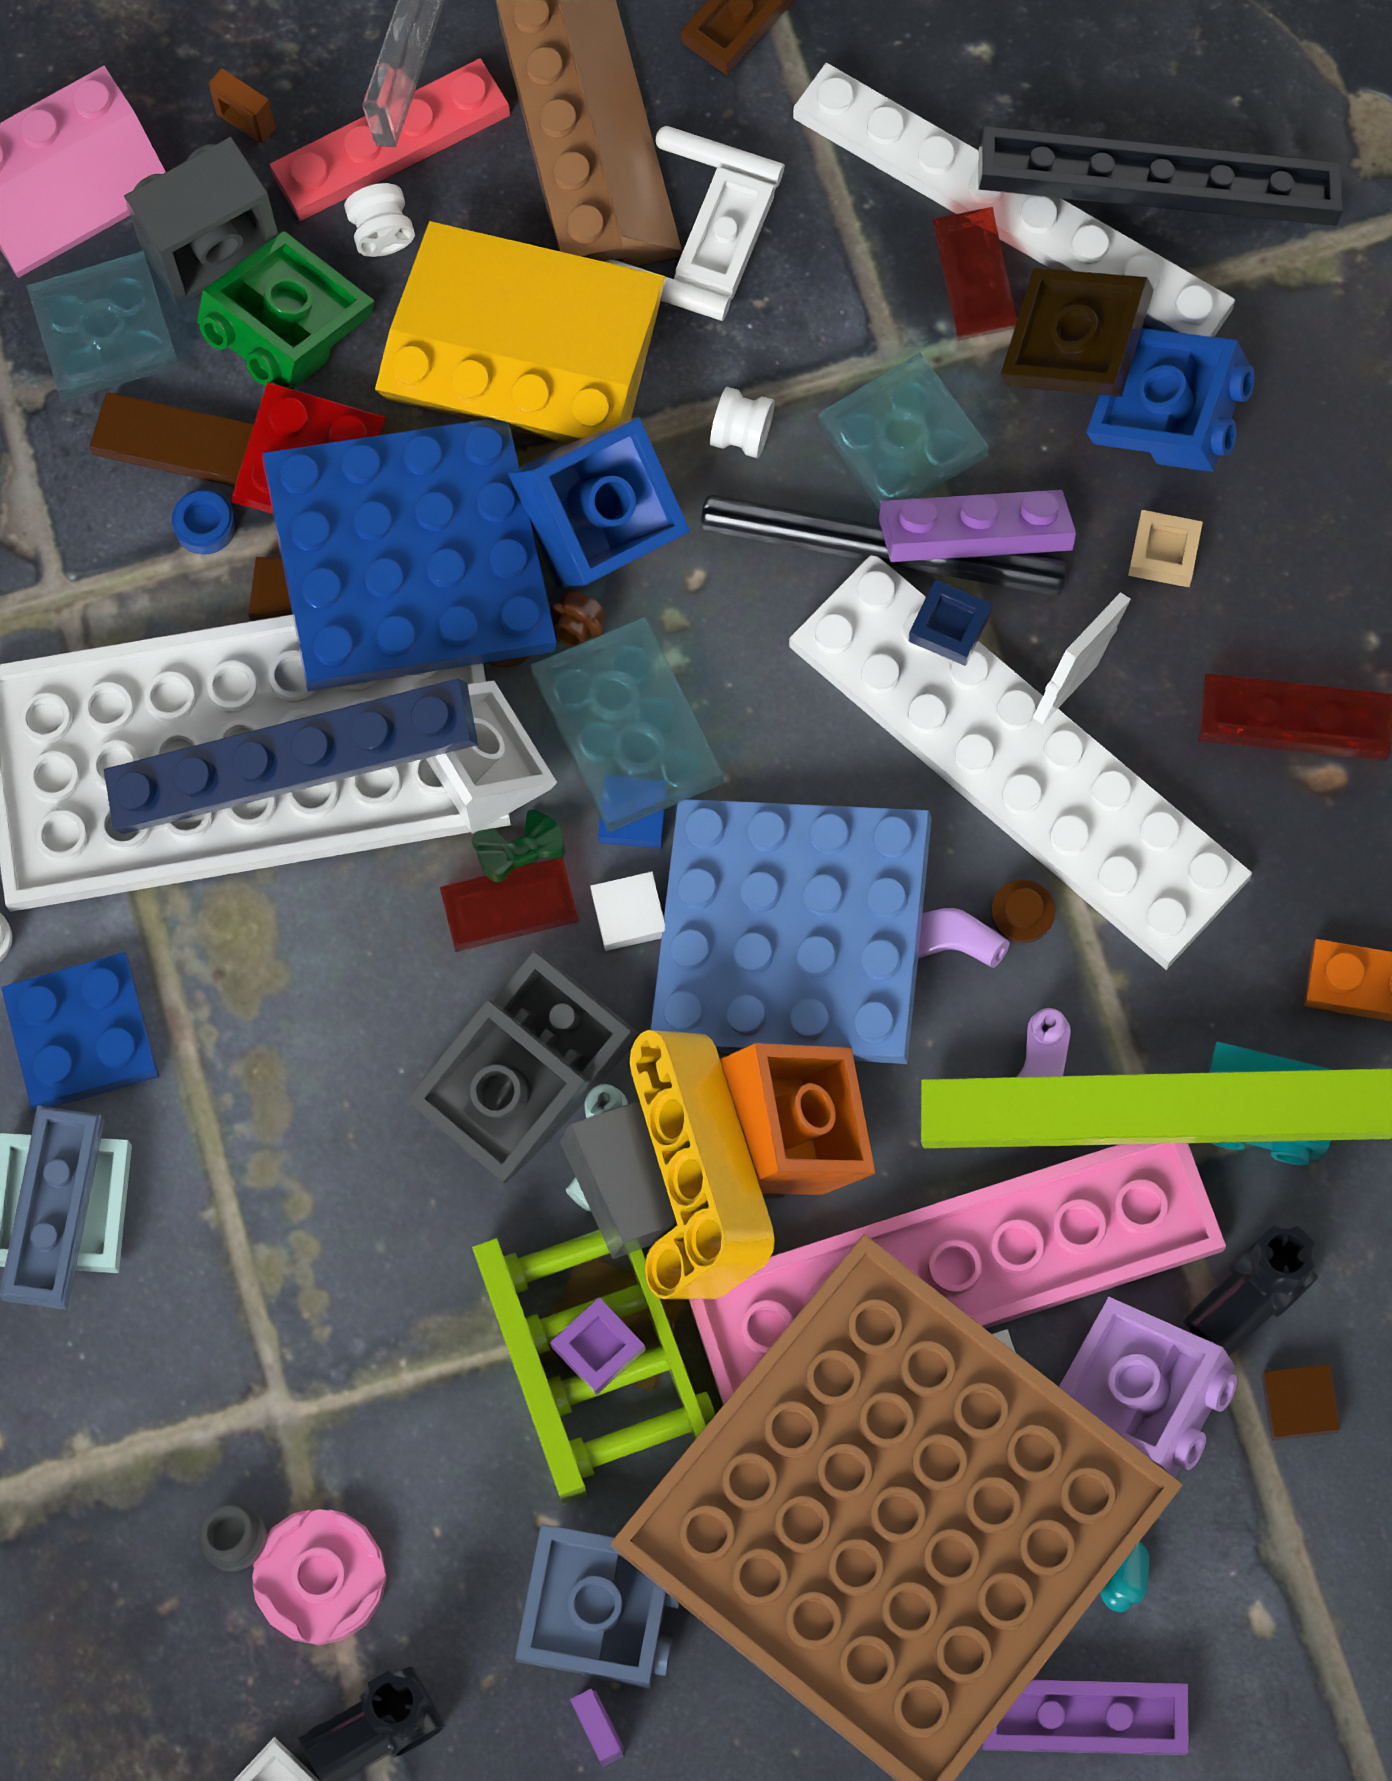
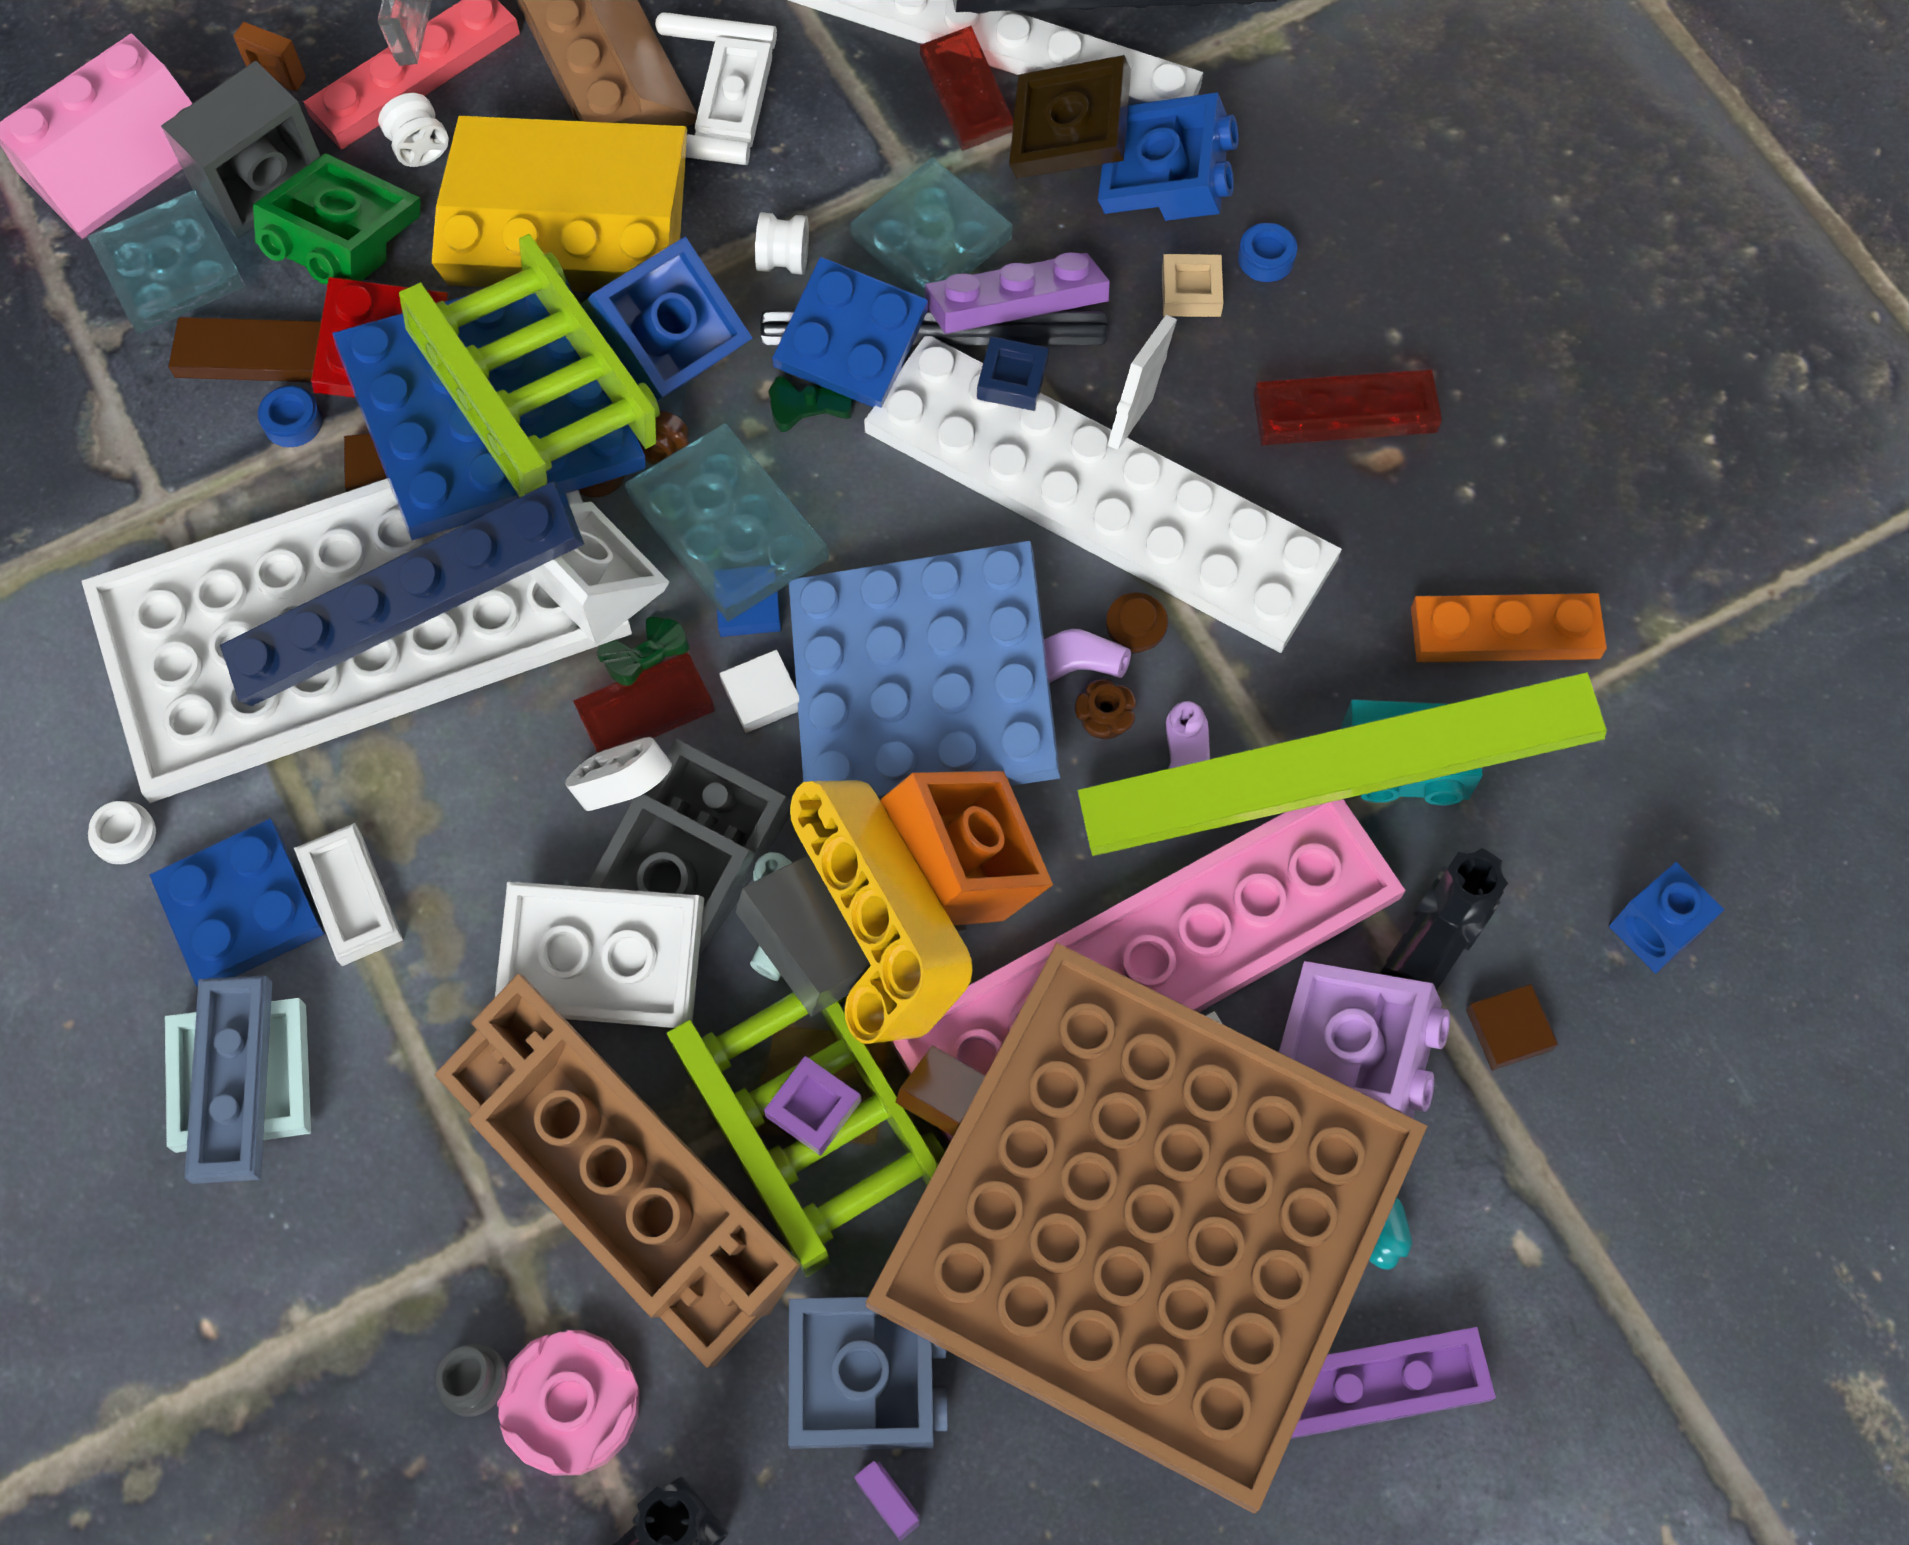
camera: 15 degrees left, 5 degrees down
none -> white tile [294,823,403,966]
none -> lime fence [399,234,660,497]
none -> medium nougat slope [434,974,801,1368]
none -> white tile [495,882,704,1028]
none -> white beam [565,737,672,811]
none -> dark green piece [768,376,853,432]
none -> blue plate [772,257,929,408]
none -> reddish brown tile [895,1045,985,1136]
none -> reddish brown plate [1075,679,1136,739]
none -> blue tile [1238,223,1297,282]

